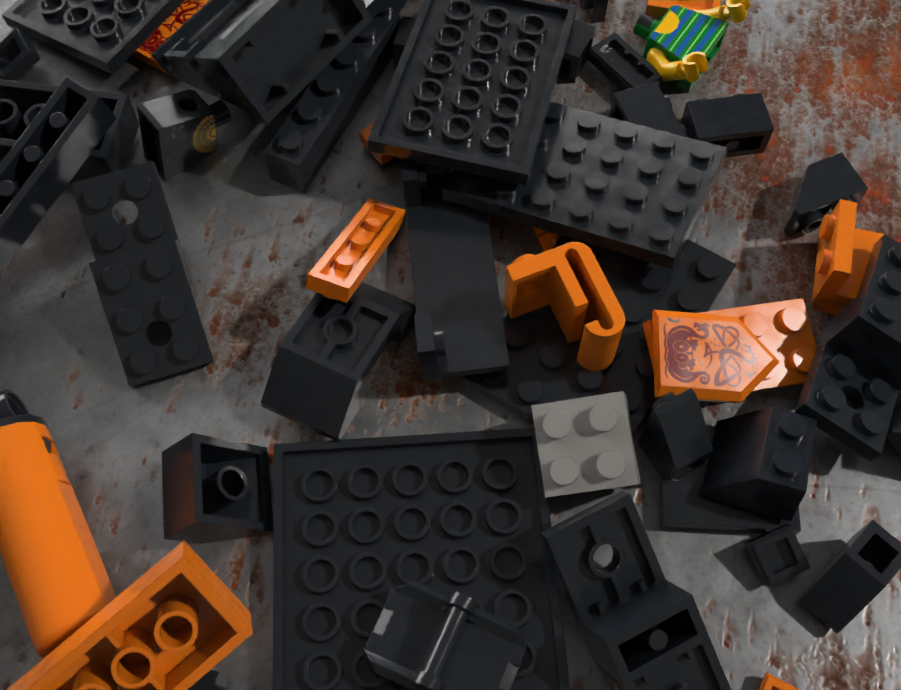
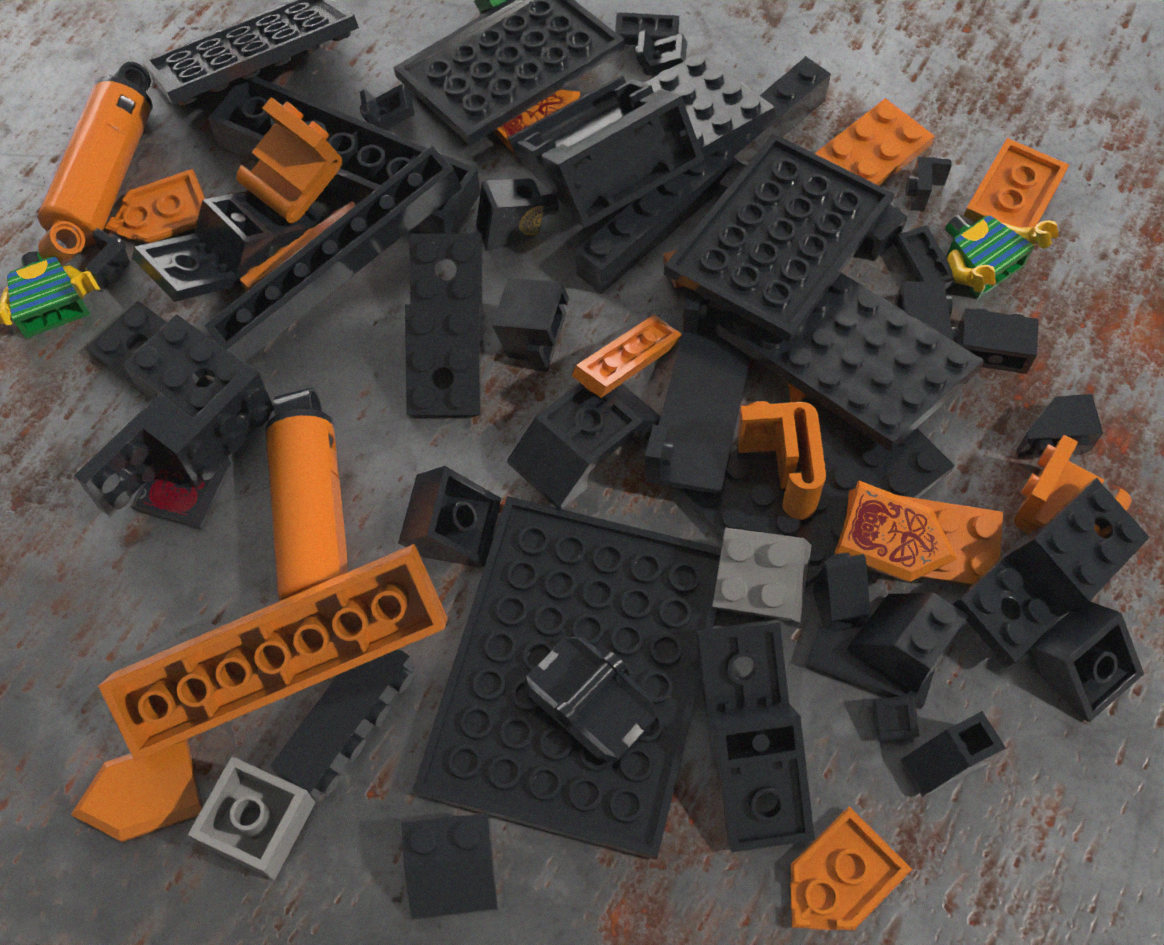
camera: 20 degrees right, 0 degrees up
none -> black plate [492,278,569,372]

